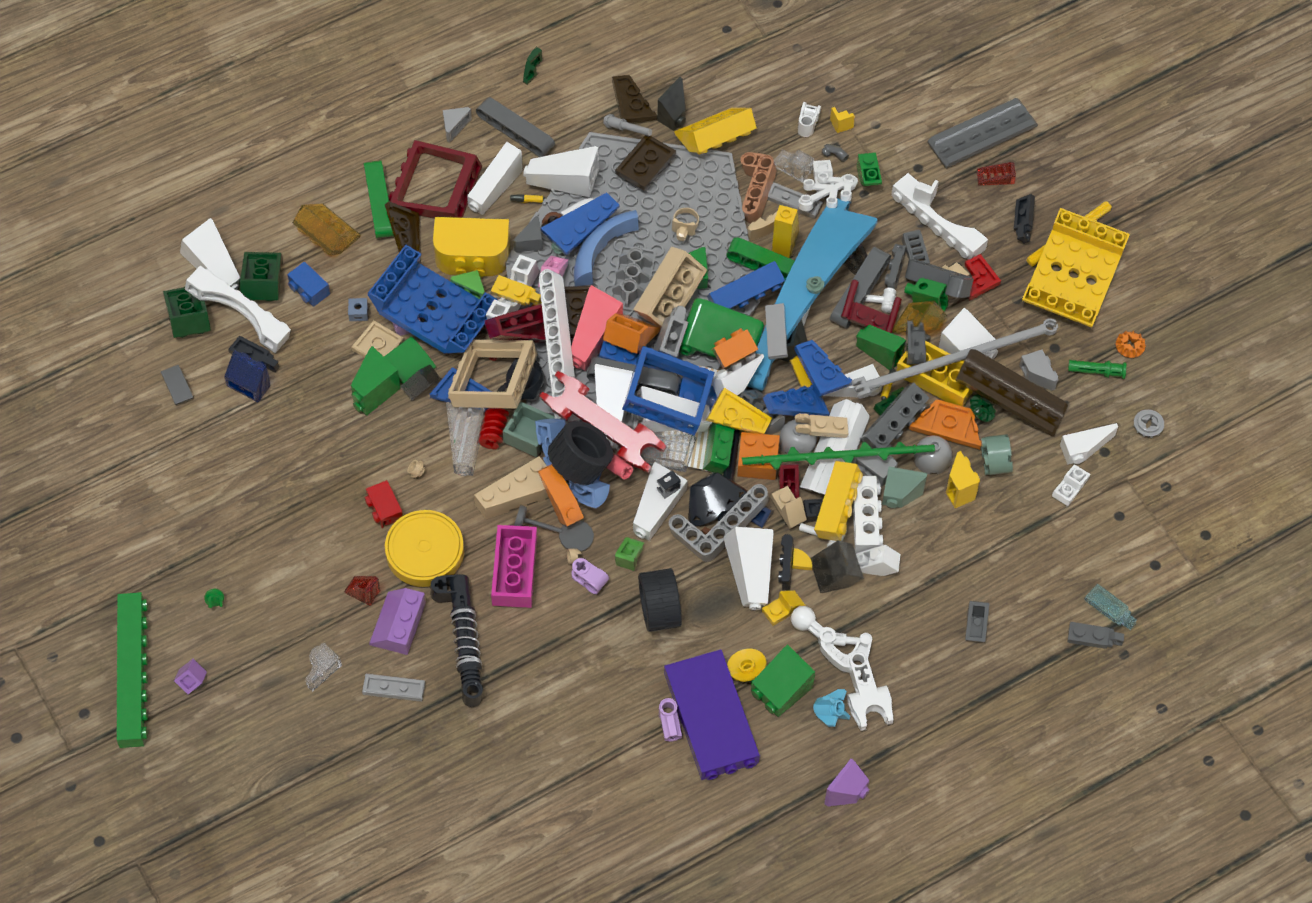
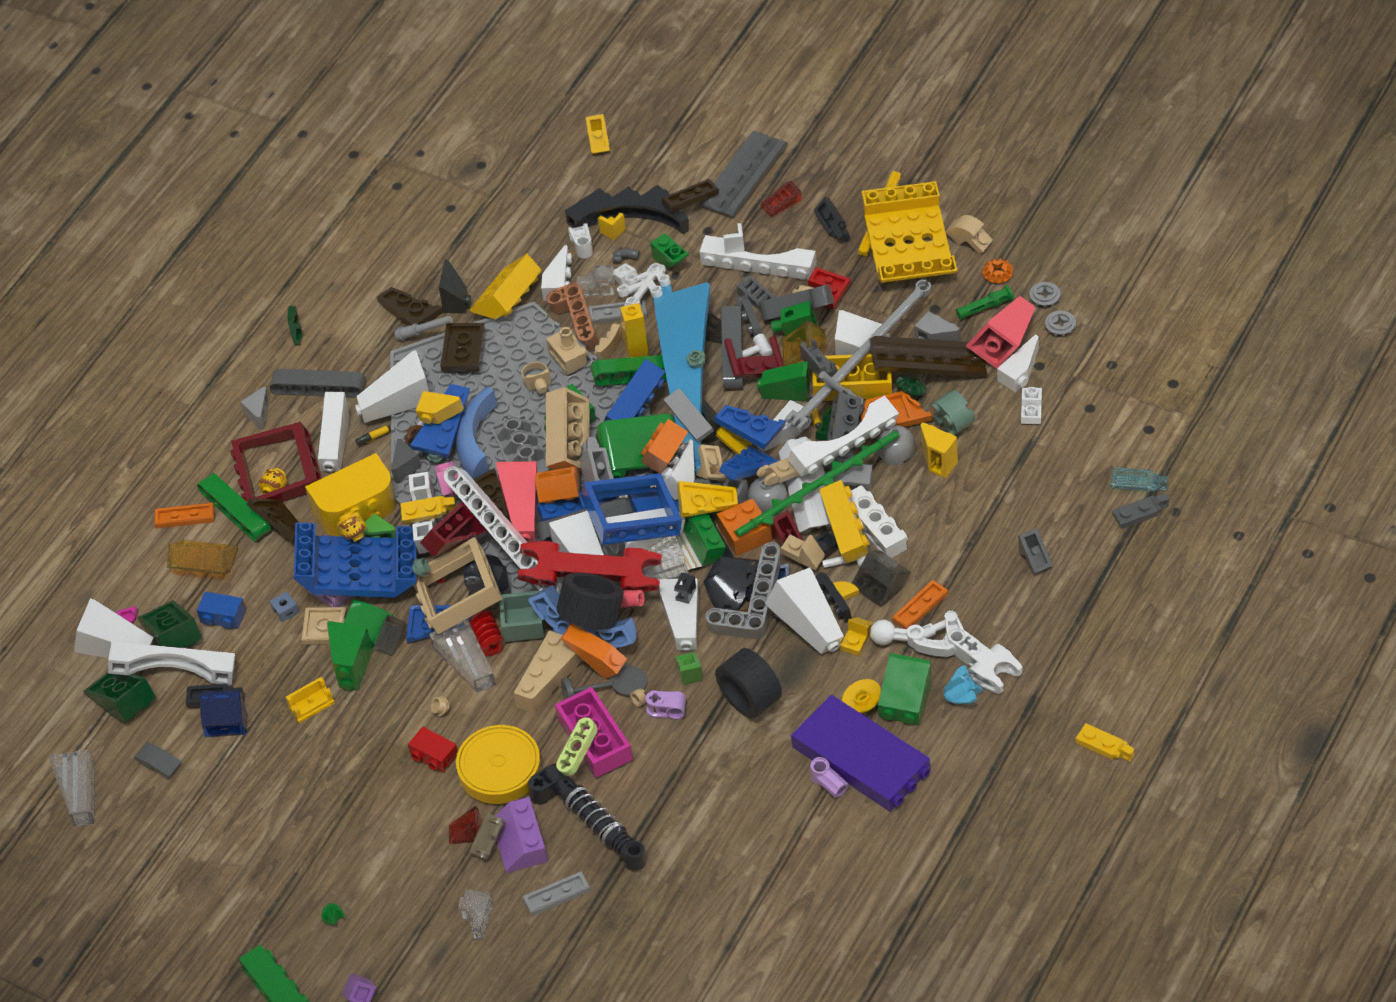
camera: 25 degrees left, 10 degrees down
medium lavender slope [824,759,870,806] -> none
white slope [854,545,901,576] -> none
sand green slope [882,467,927,508] -> none
none -> clear slope [49,750,95,826]
none -> dark pink tile [116,606,138,624]
none -> orange tile [155,503,215,529]
none -> yellow head [259,468,288,494]
none -> yellow hinge [286,677,335,723]
none -> yellow head [337,510,367,542]
none -> sand green plate [412,558,430,577]
none -> yellow slope [416,391,464,424]
none -> dark tan hinge [469,813,505,860]
none -> white slope [541,245,572,301]
none -> tan brick [546,327,588,375]
none -> yellowish green beam [556,718,598,776]
none -> black arch [565,185,689,235]
none -> yellow slope [585,114,610,154]
none -> dark brown tile [662,179,719,213]
none -> tan slope [696,445,726,481]
none -> white arch [788,395,899,477]
none -> light grey pin [819,371,864,407]
none -> orange tile [892,580,948,629]
none -> tan brick [946,215,993,254]
none -> coral slope [966,296,1035,369]
none -> light grey gear [1030,282,1060,308]
none -> yellow hinge [1075,723,1135,762]

